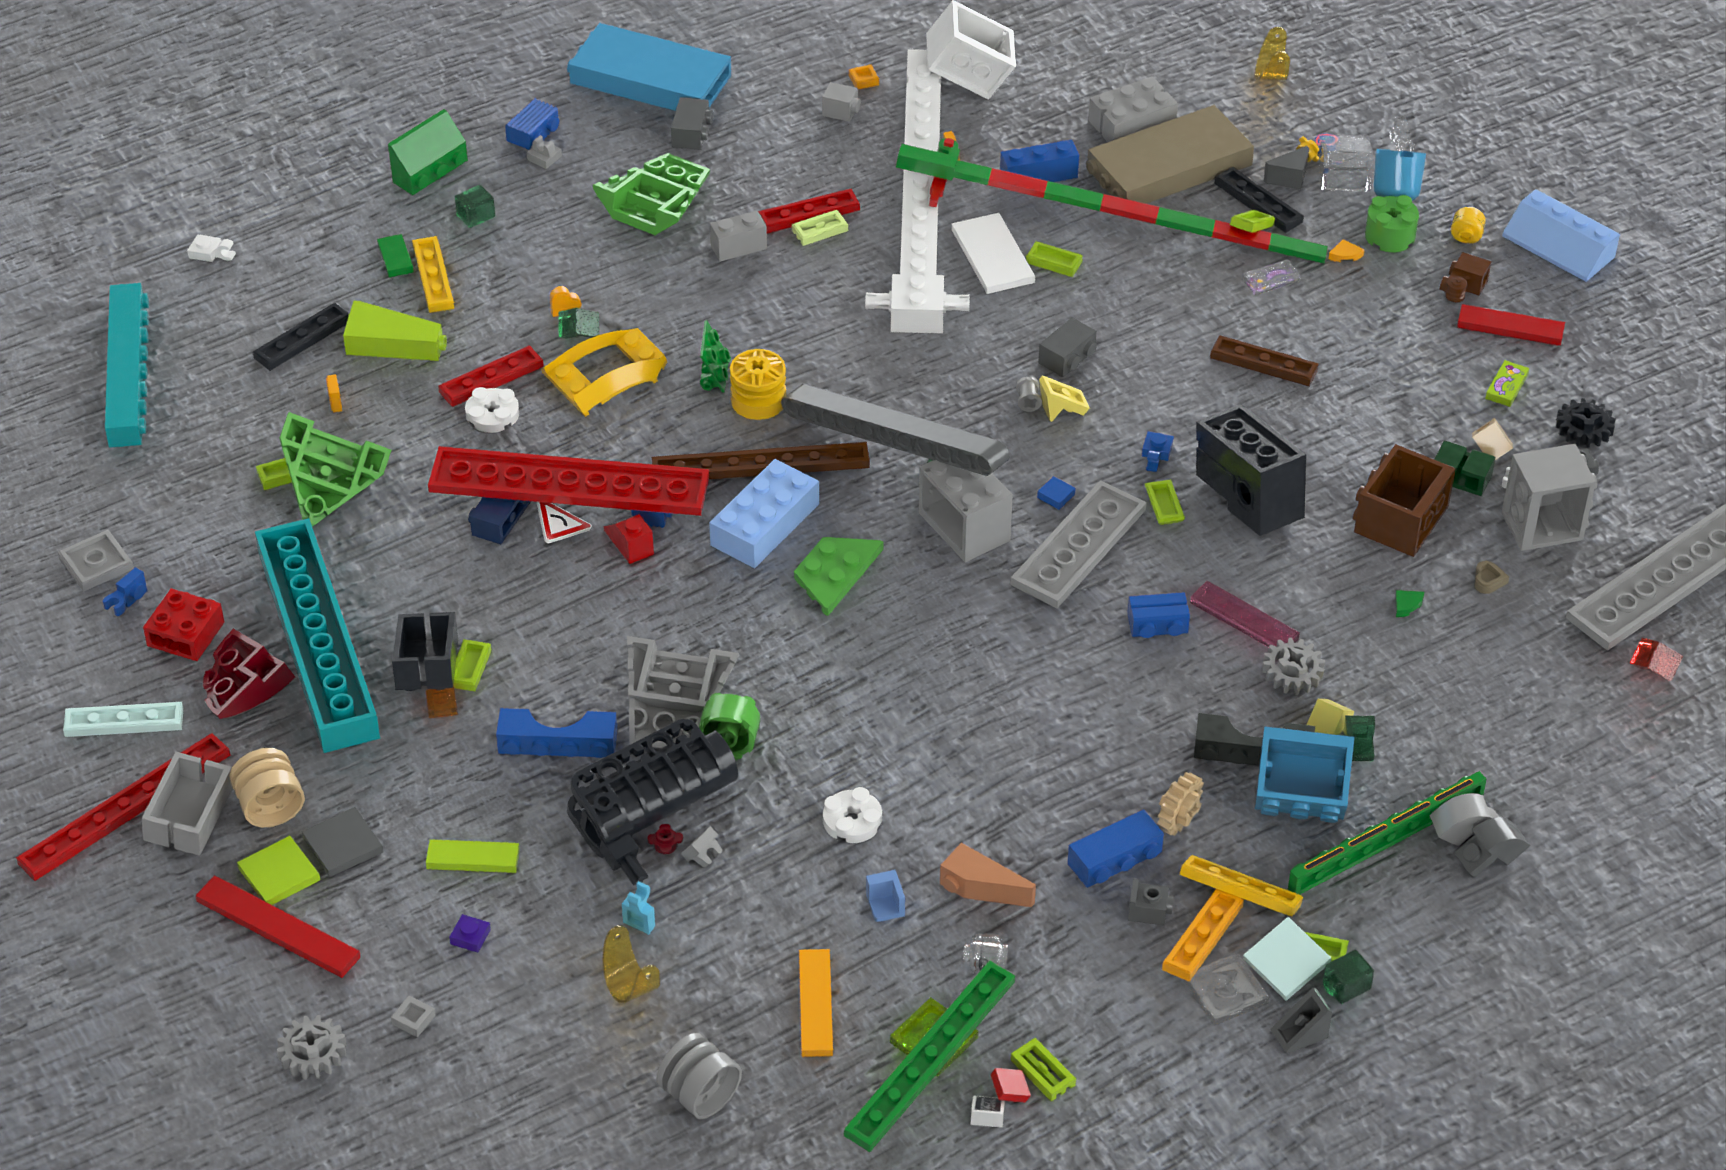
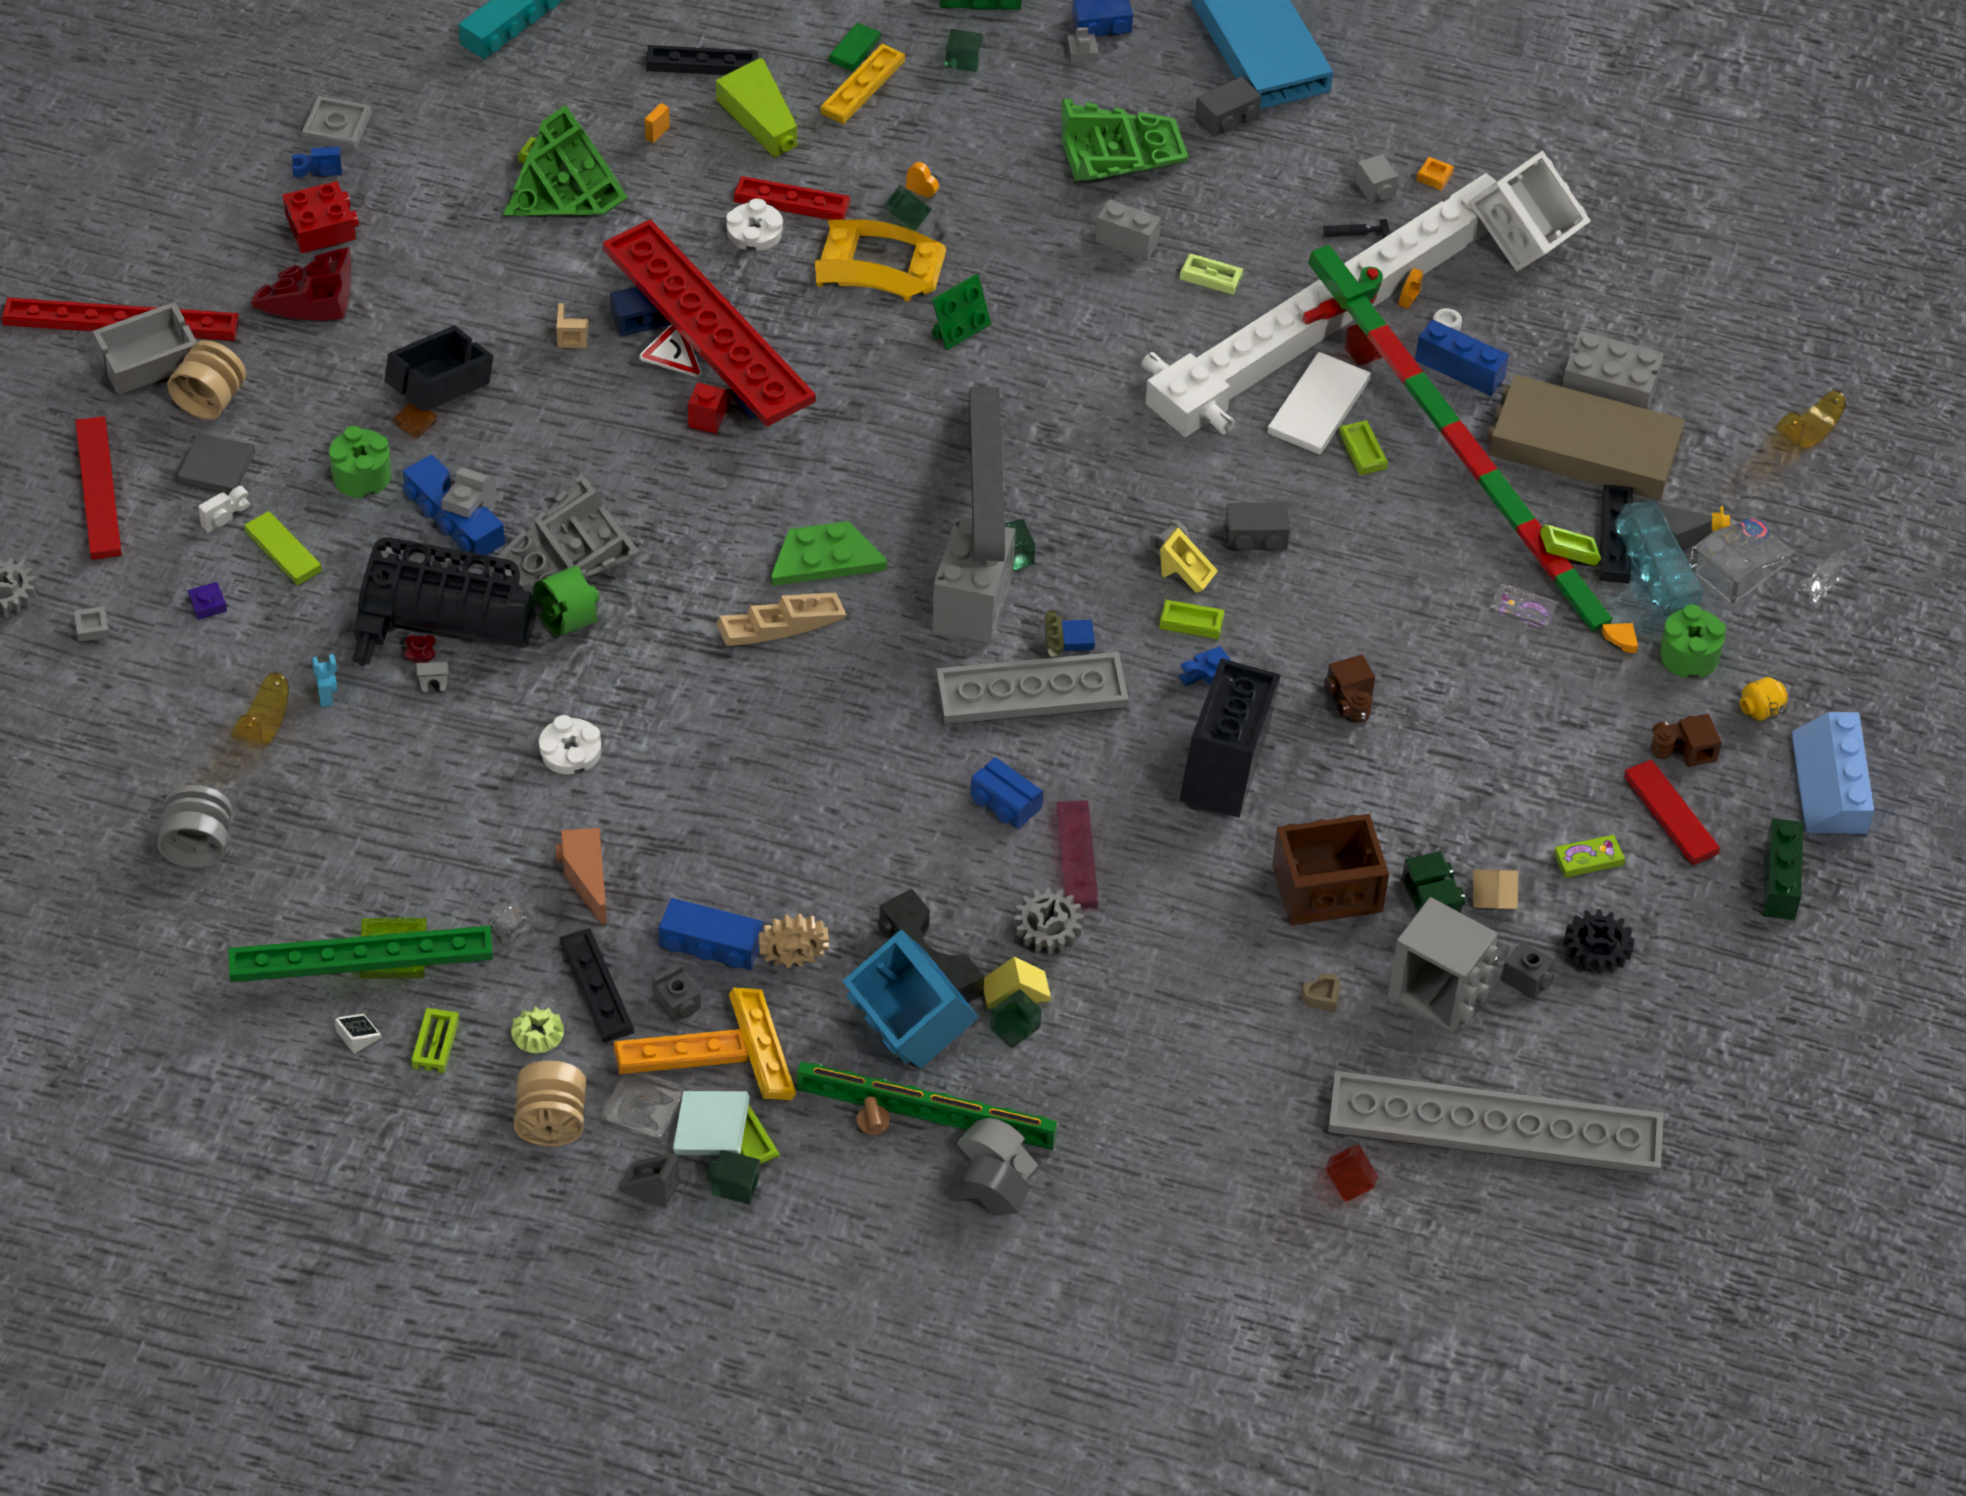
camera: 45 degrees right, 5 degrees up
light aqua tile [63,702,183,737] -> none
lime tile [237,836,320,905] -> none
teal brick [255,518,381,753] -> none
lime tile [453,639,492,692] -> none
reddish brown plate [652,442,870,480] -> none
light blue brick [709,459,819,568] -> none
yellow wheel [730,349,786,420] -> none
red tile [758,189,860,233] -> none
light orange tile [799,949,833,1057] -> none
medium blue panel [866,870,905,922] -> none
tile [990,1068,1031,1103] -> none
lime tile [1145,480,1185,525] -> none
reddish brown tile [1210,335,1319,387] -> none
dark azure cylinder [1373,149,1426,201] -> none
green tile [1395,590,1424,617] -> none
none -> white plate [198,486,250,533]
none -> bright green brick [329,426,392,498]
none -> light grey brick [442,467,496,518]
none -> yellowish green gear [511,1006,564,1053]
none -> tan wheel [514,1061,586,1147]
none -> tan panel [556,303,588,348]
none -> black tile [559,928,634,1043]
none -> tan slope [716,592,847,646]
none -> medium nougat plate [857,1097,890,1135]
none -> olive gear [1044,610,1064,658]
none -> lime tile [1159,599,1225,640]
none -> black piece [1323,219,1390,238]
none -> reddish brown brick [1324,654,1375,722]
none -> clear red panel [1344,324,1383,366]
none -> white tile [1433,308,1462,331]
none -> clear light blue brick [1615,500,1704,616]
none -> dark green brick [1763,818,1804,920]

